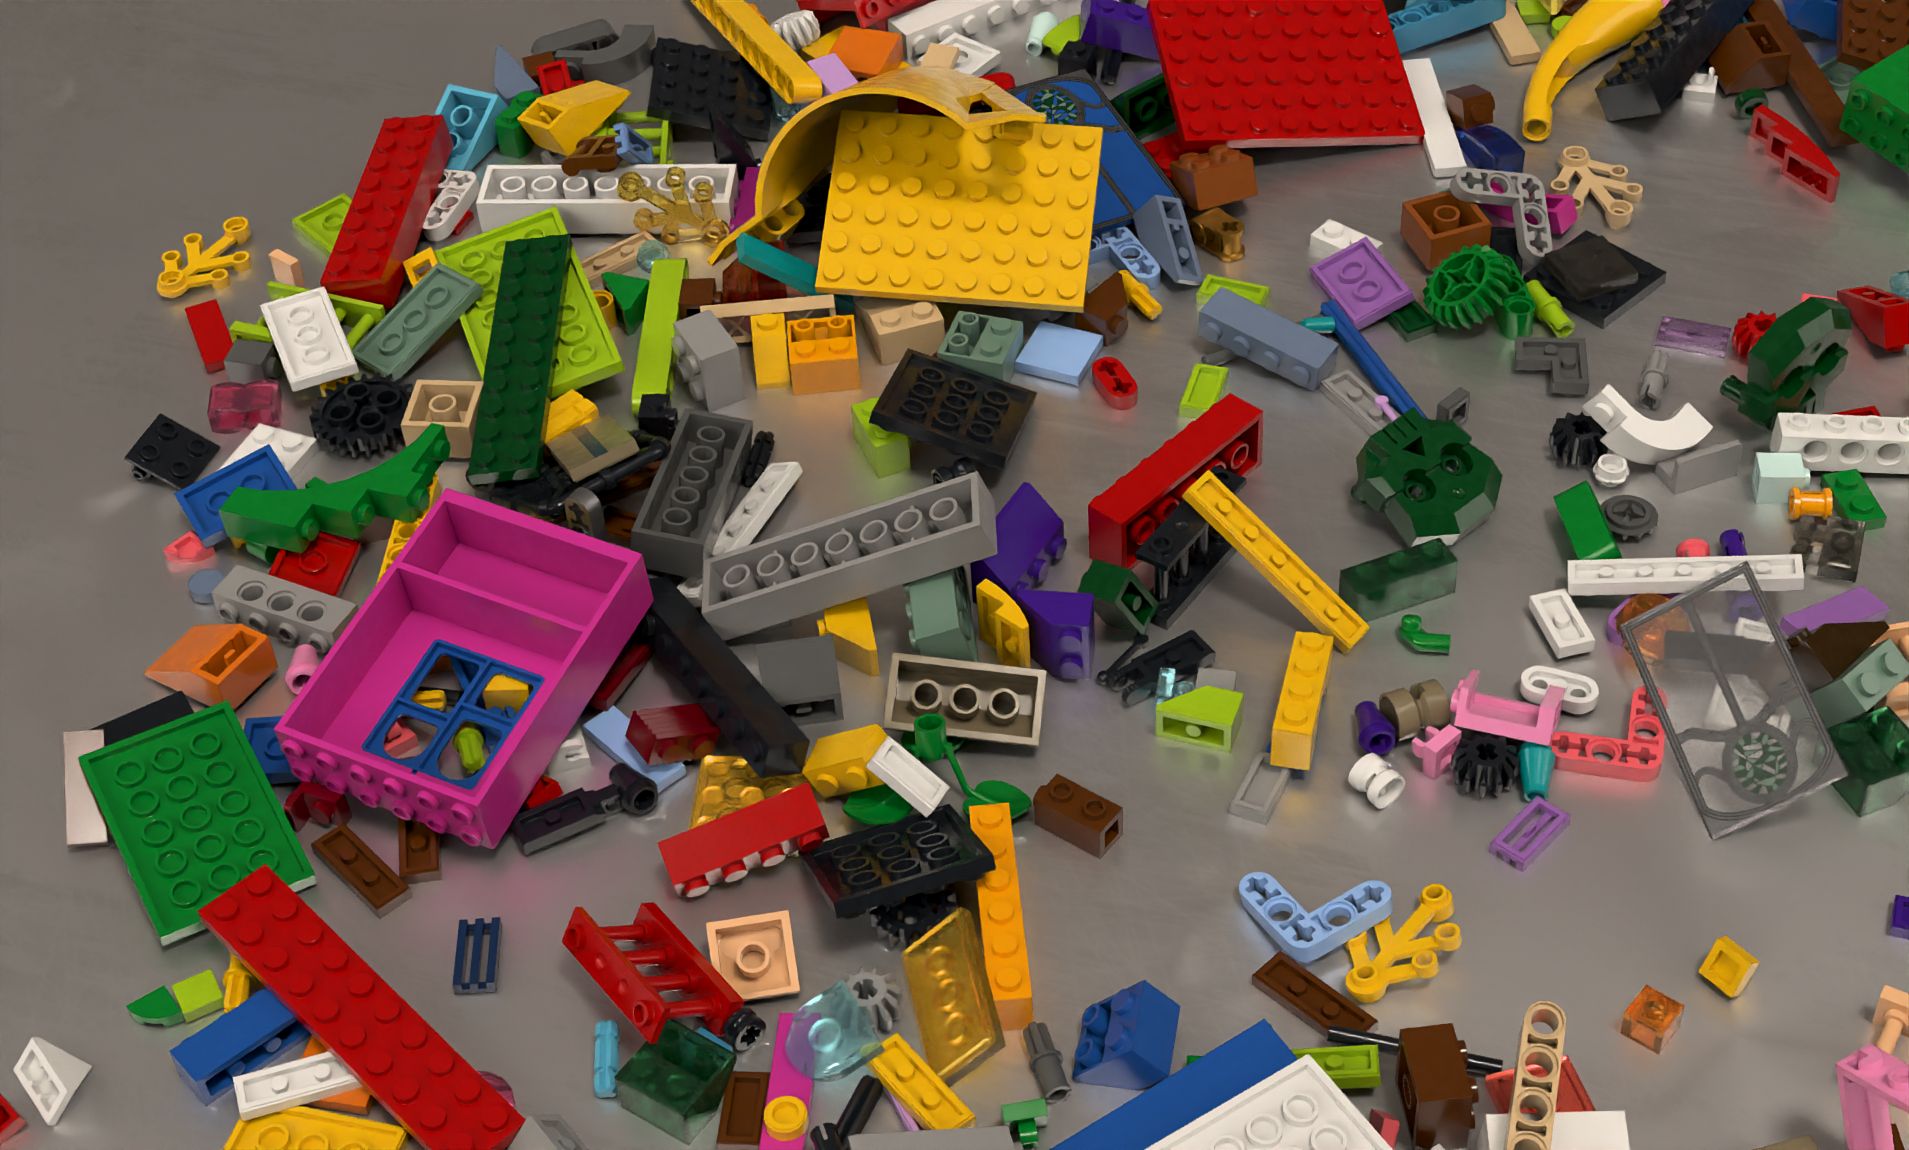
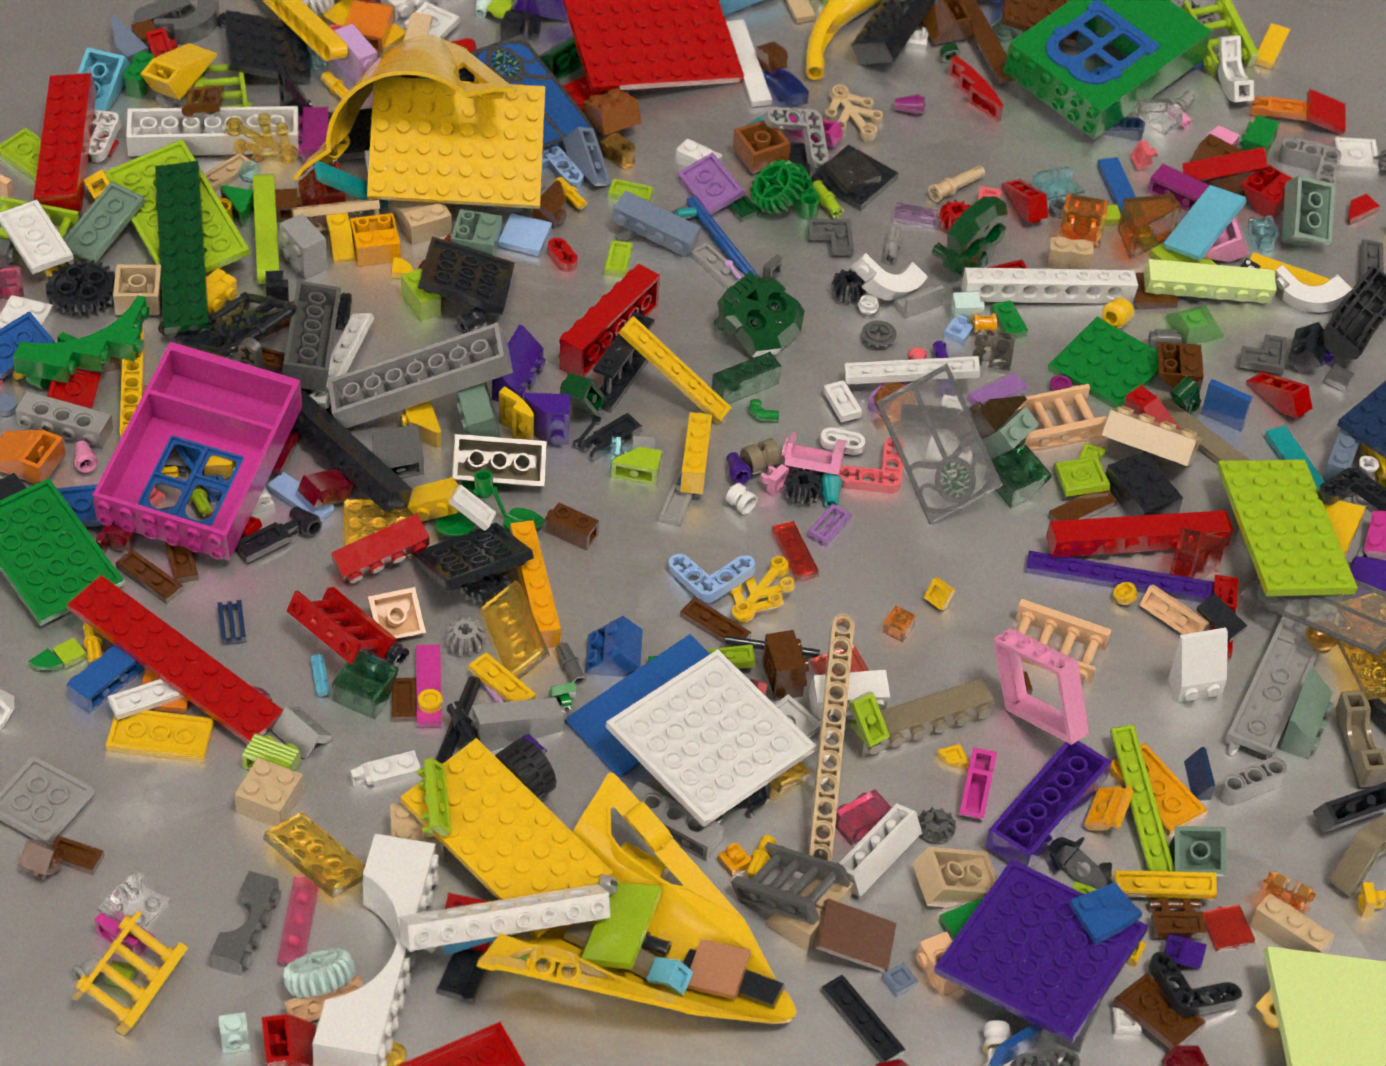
camera: 15 degrees left, 5 degrees up
dark tan tile [546,413,640,482] -> none
medium blue tile [613,122,654,164] -> none
clear light blue tile [785,979,886,1082] -> none
green beam [1553,480,1623,560] -> none
none -> yellow tile [392,257,413,278]
none -> clear red tile [772,521,819,582]
none -> magenta cone [895,94,925,115]
none -> tan pin [928,165,985,203]
none -> light blue tile [944,315,974,345]

